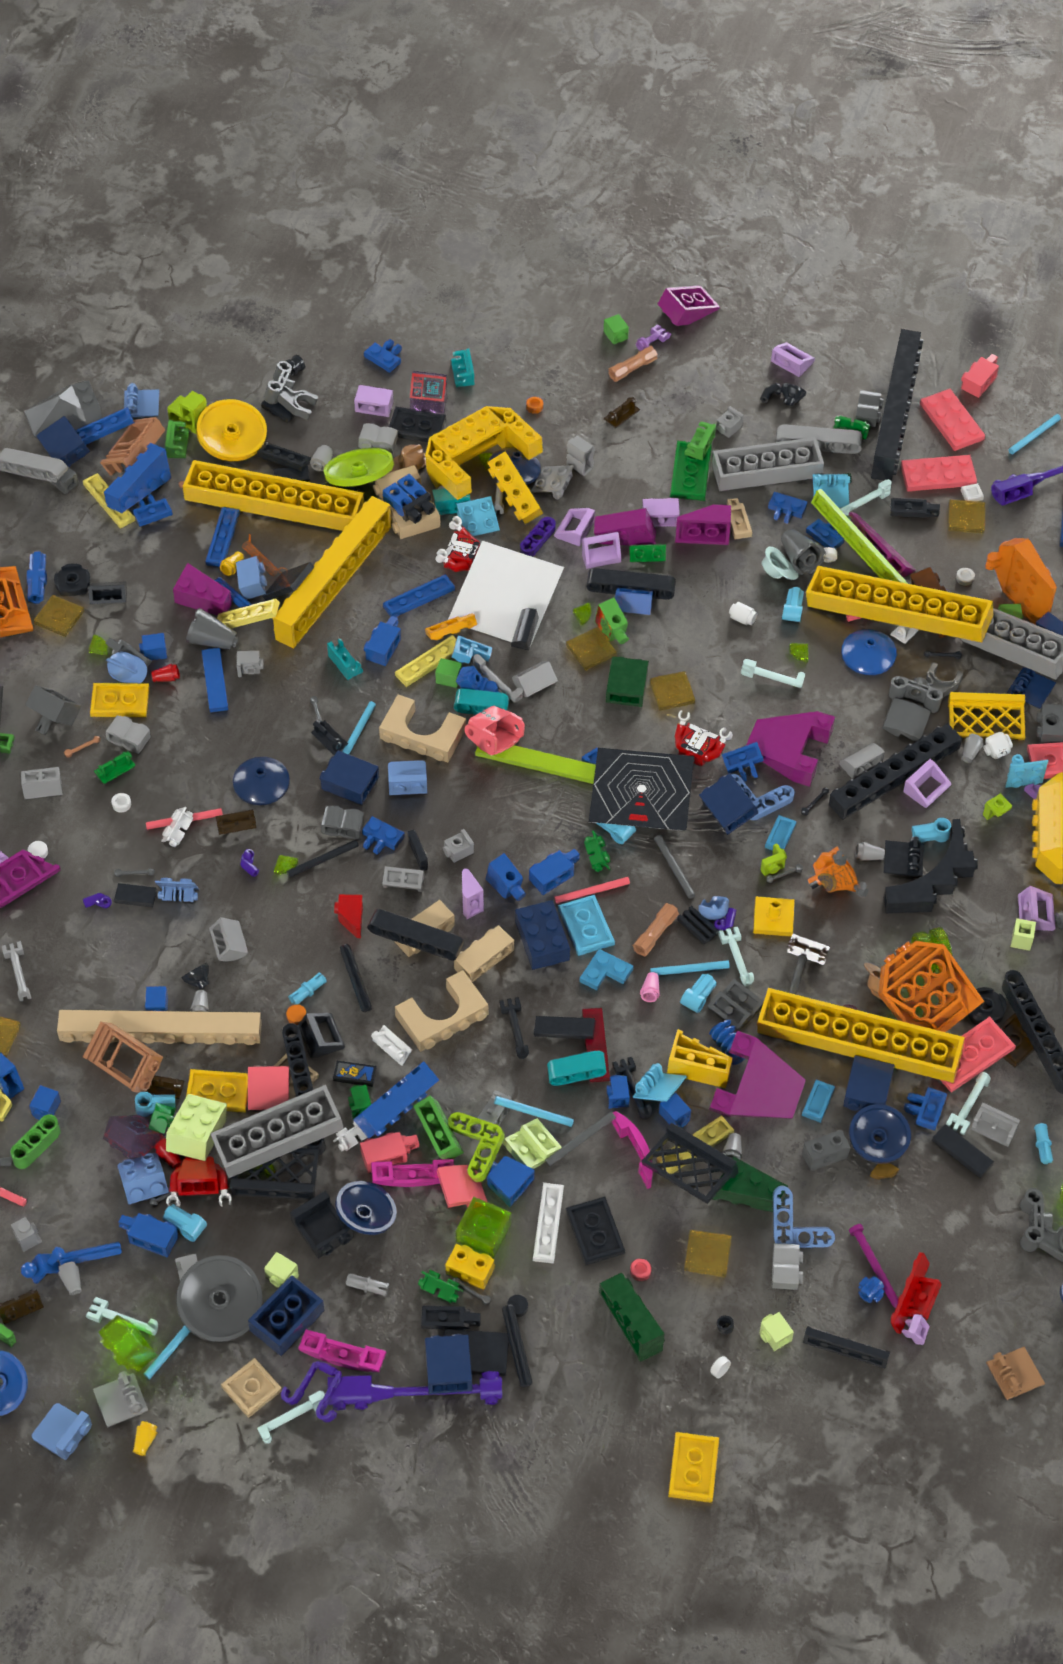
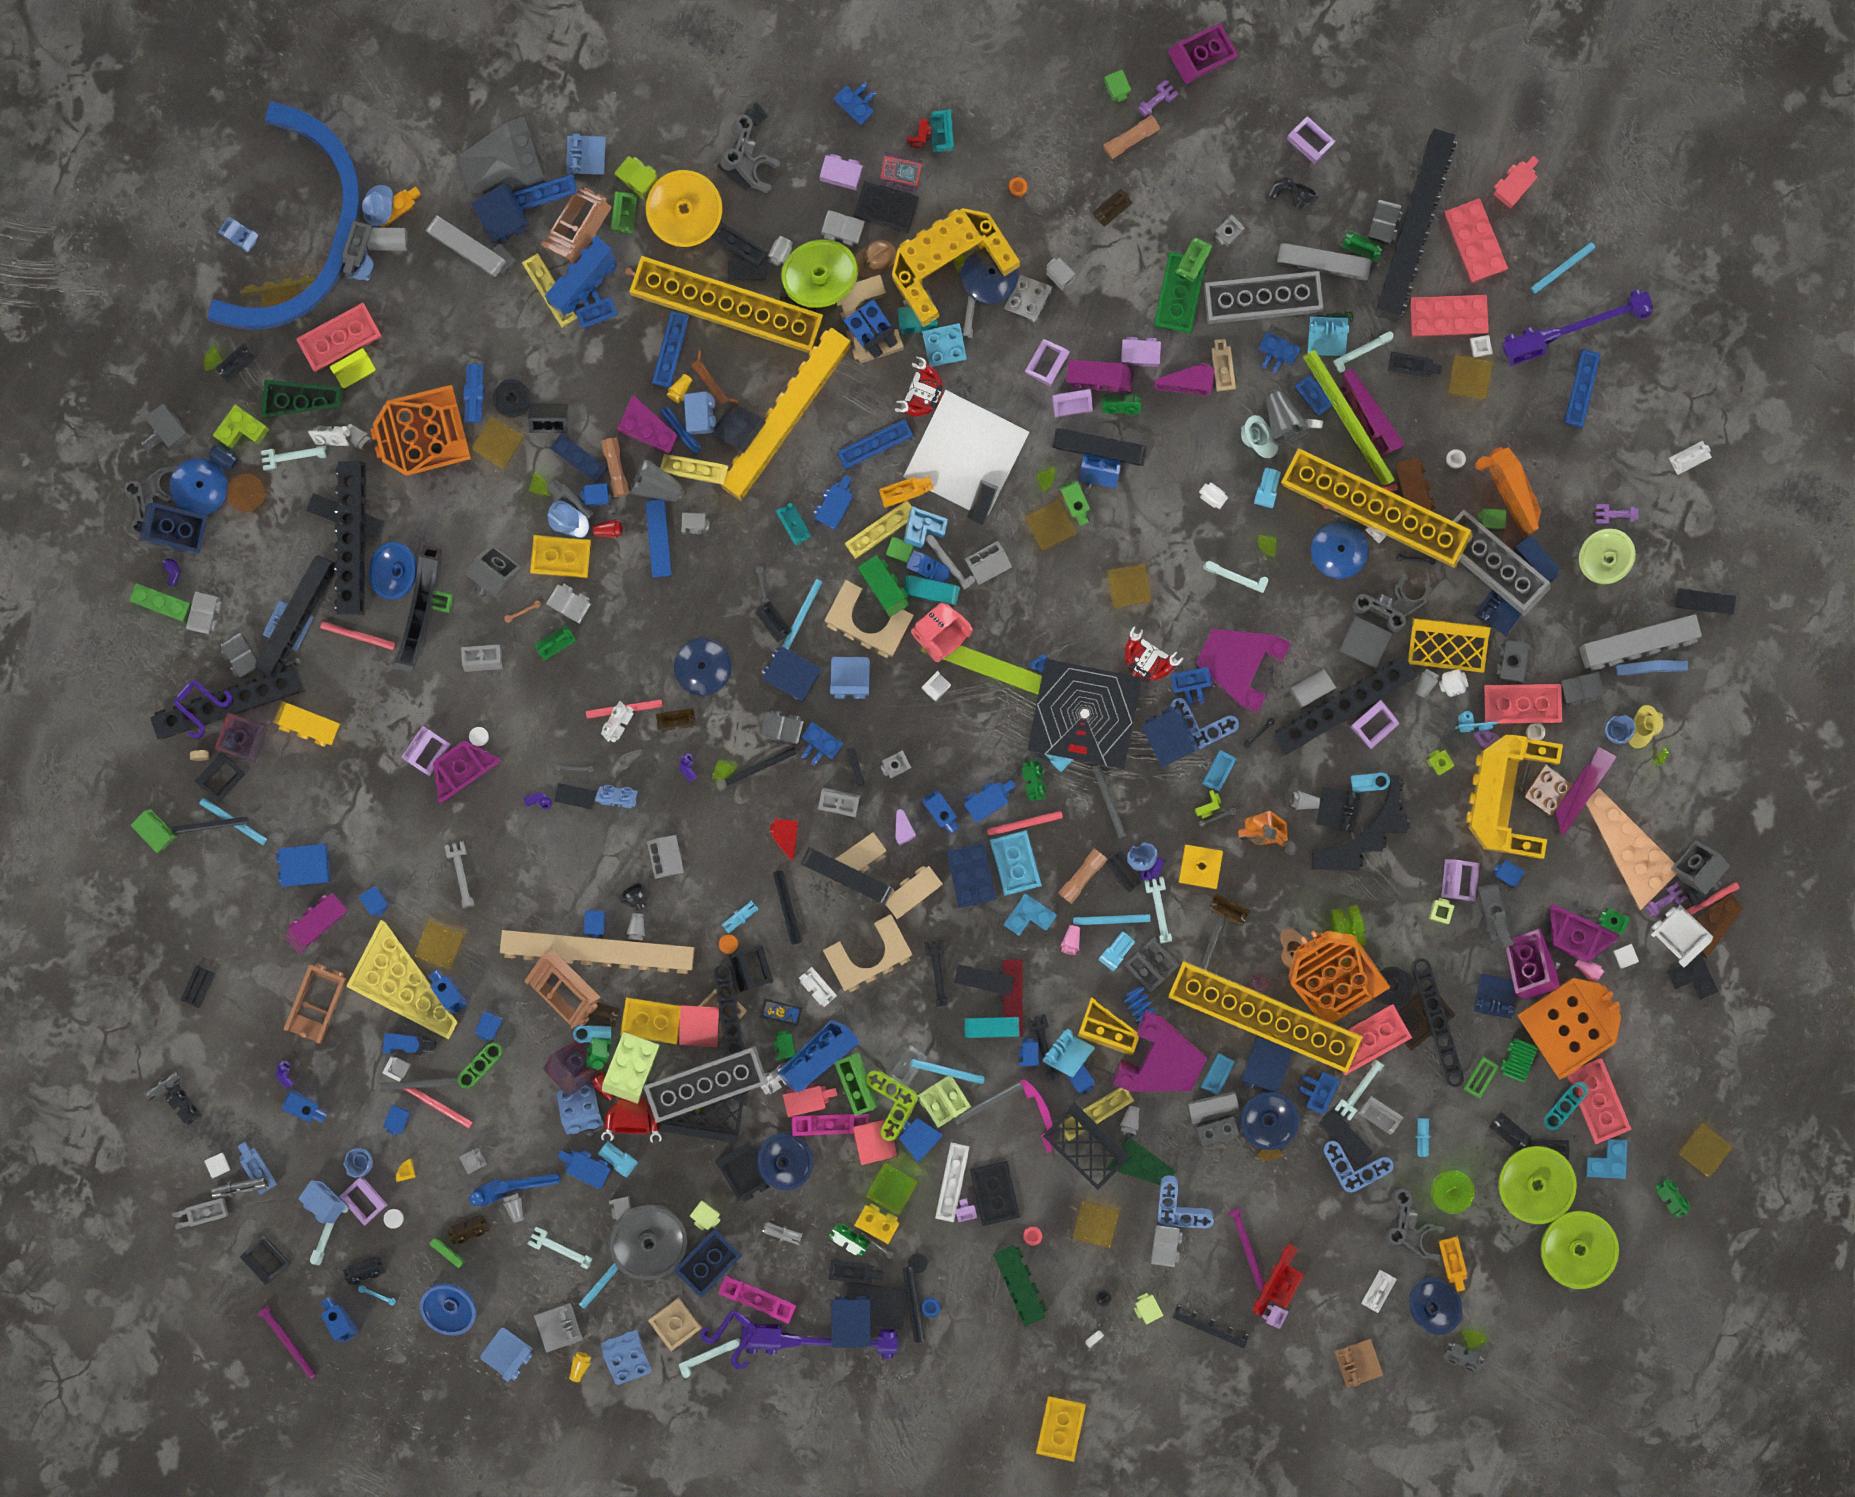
camera: 10 degrees right, 30 degrees up
clear neon green brick [98,1315,157,1372] -> none
white tile [111,793,131,812] -> none
yellow brick [487,451,543,524] -> none
dark purple beam [520,517,556,557] -> none
dark green brick [606,656,649,707] -> none
blue gear [858,1276,885,1303] -> none
none -> dark blue plate [550,433,607,483]
none -> nougat axle [601,437,630,497]
none -> medium blue bracket [601,1330,652,1385]
none -> green brick [857,555,909,617]
none -> red bracket [907,119,931,148]
none -> blue tile [921,1298,940,1317]
none -> white panel [922,671,951,702]
none -> lavender tile [956,1198,977,1222]
none -> light grey piece [1188,1092,1239,1124]
none -> medium blue beam [1323,1141,1394,1193]
none -> white hinge [1361,1270,1397,1313]

